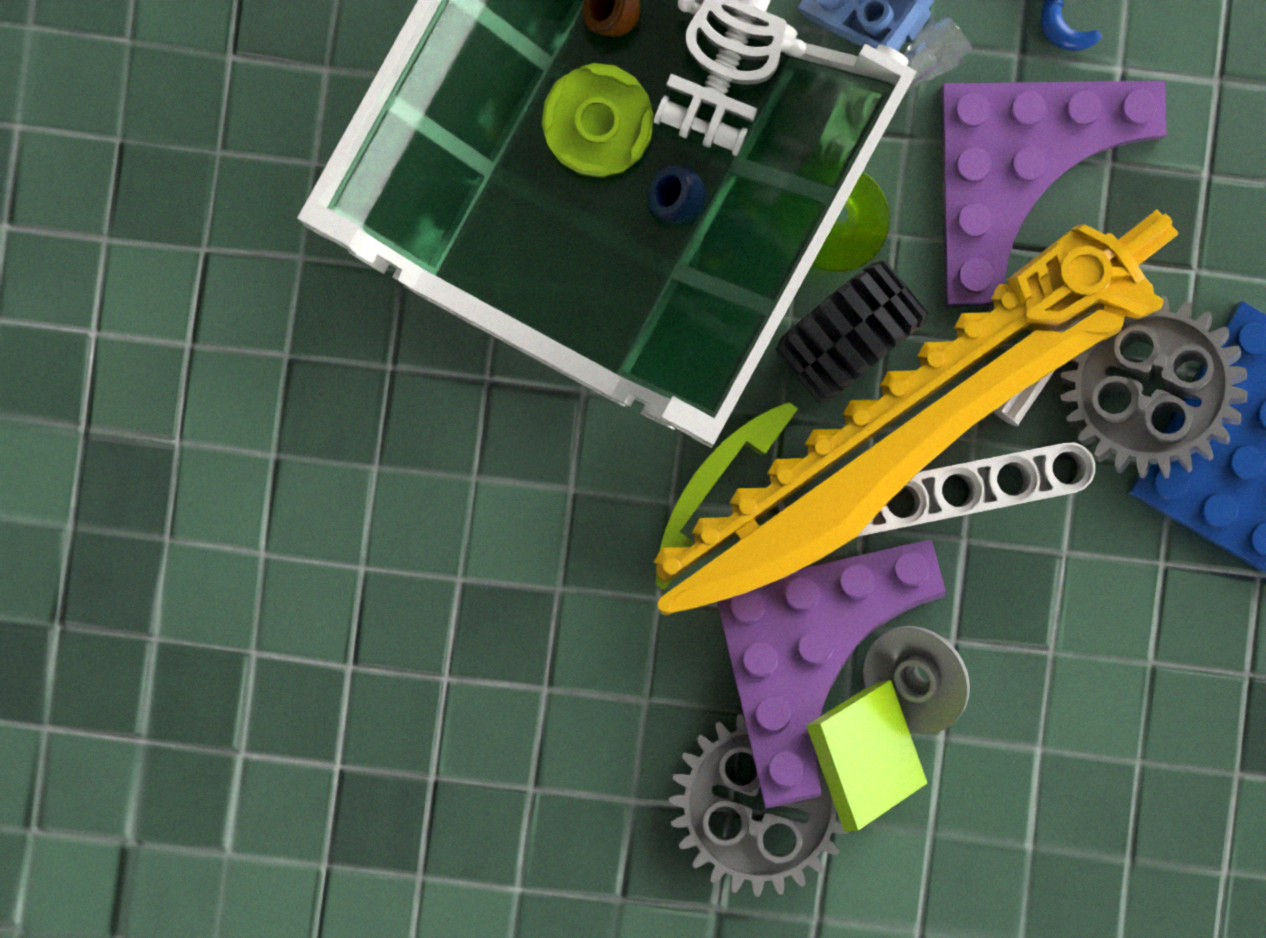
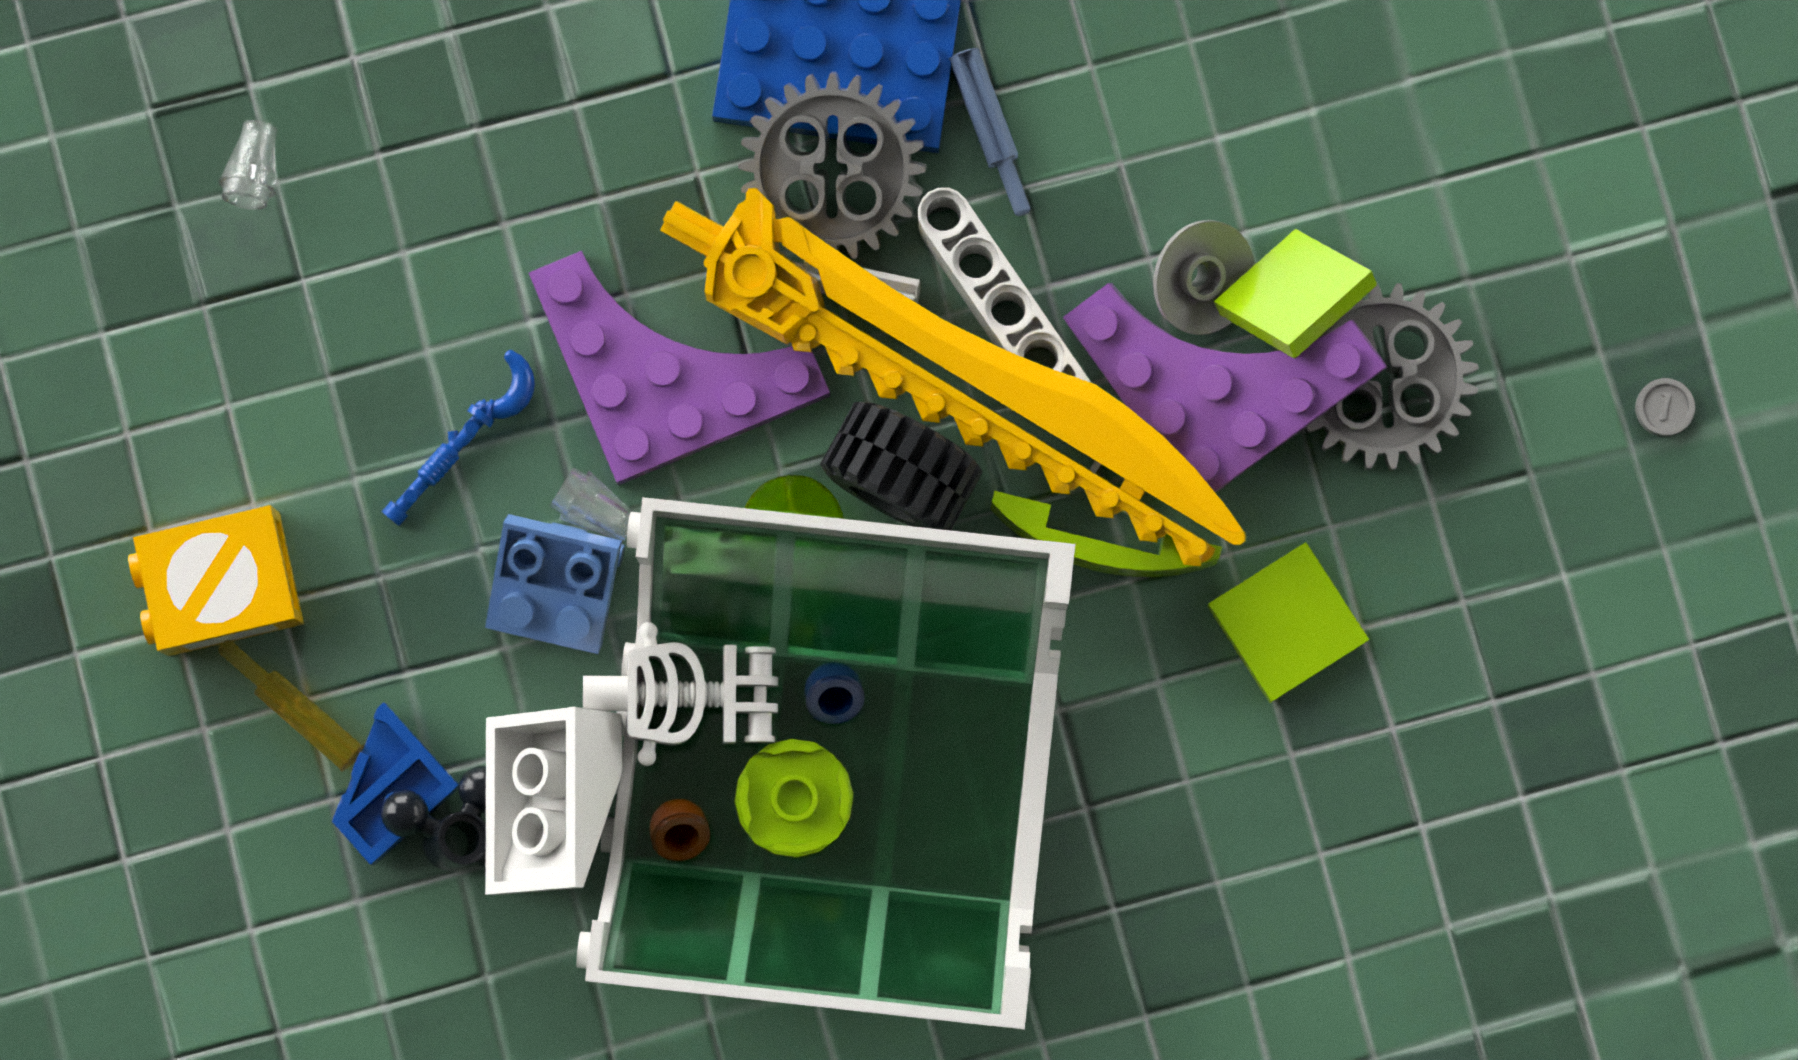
camera: 115 degrees left, 5 degrees down
none -> sand blue axle [949,48,1031,217]
none -> lime tile [1207,542,1369,703]

